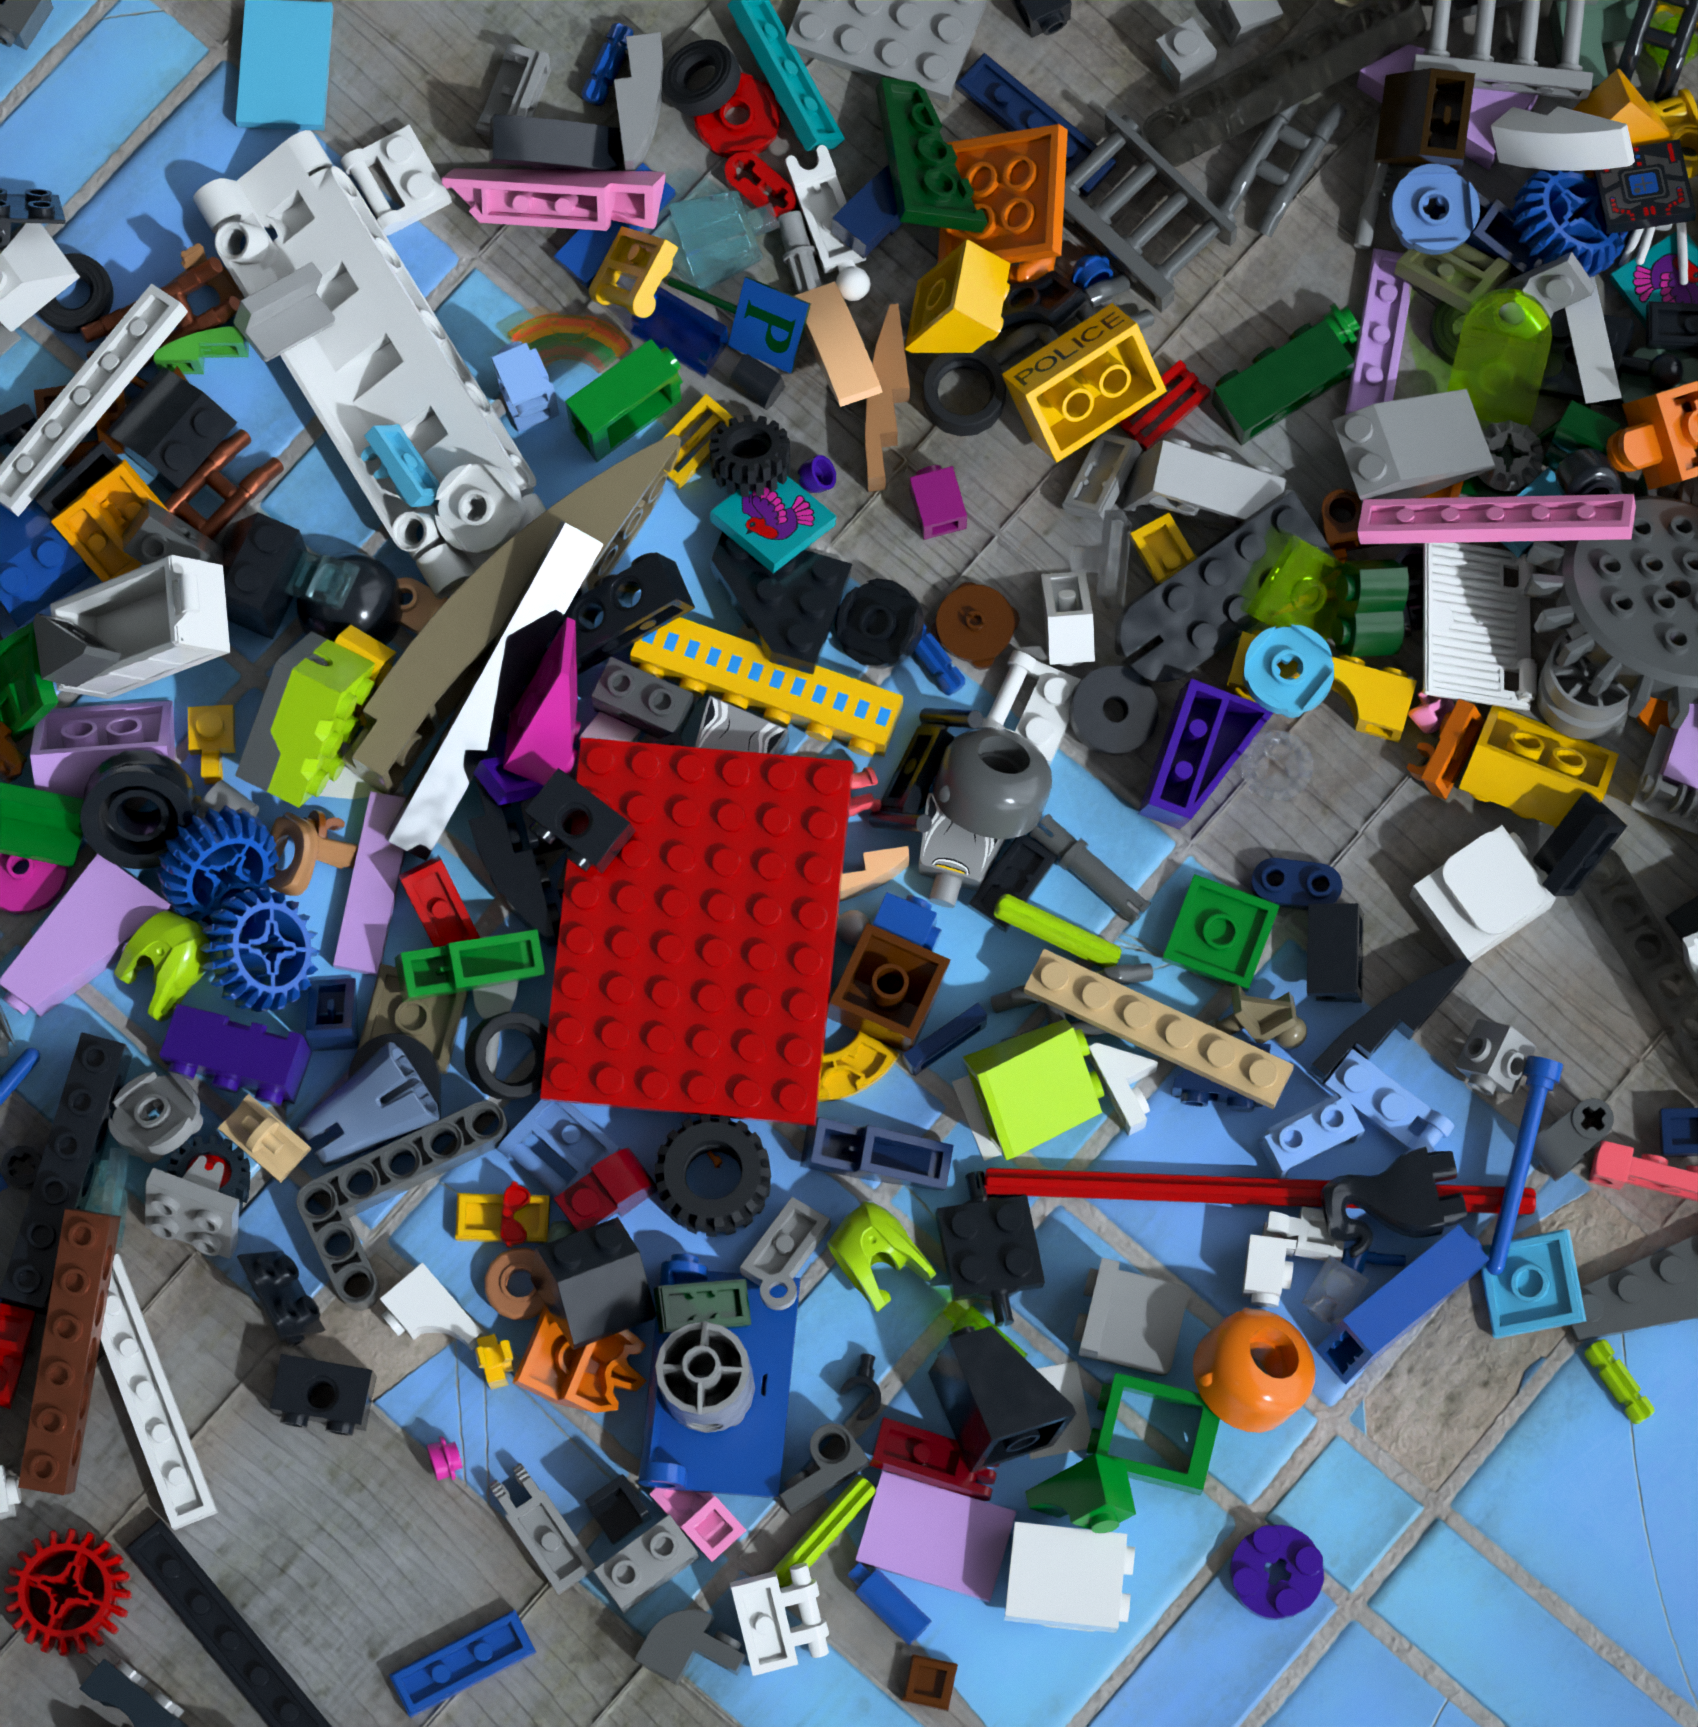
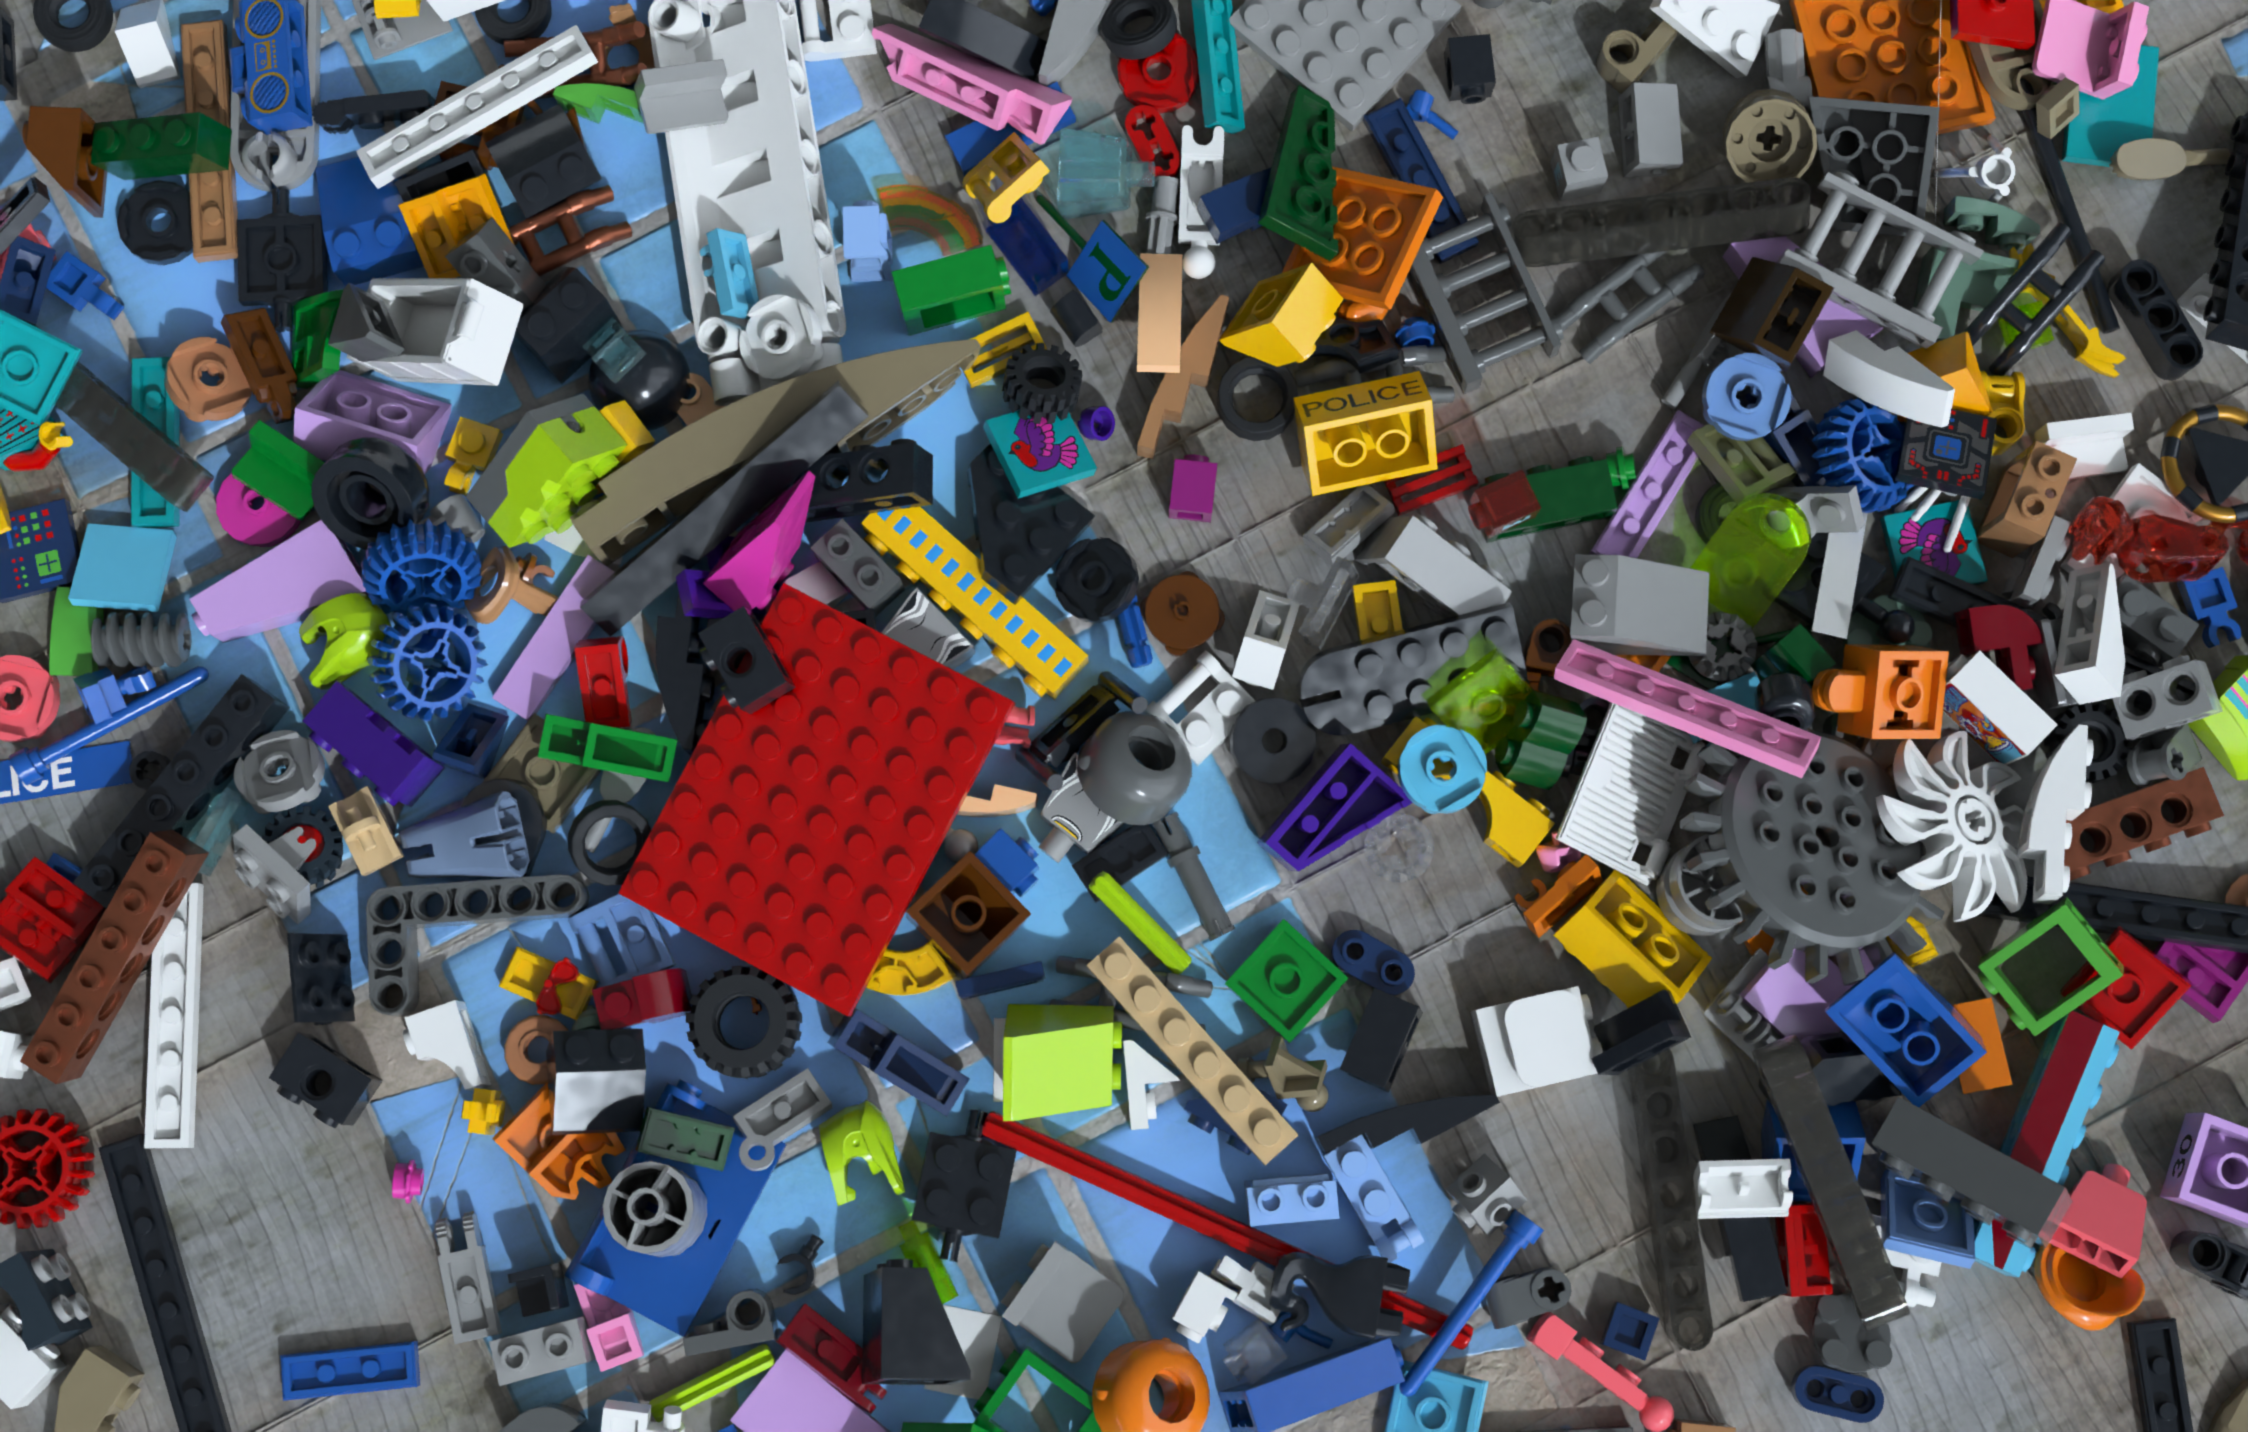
camera: 20 degrees right, 5 degrees up
none -> blue hand [1406,90,1459,140]
none -> clear red brick [1468,469,1541,539]

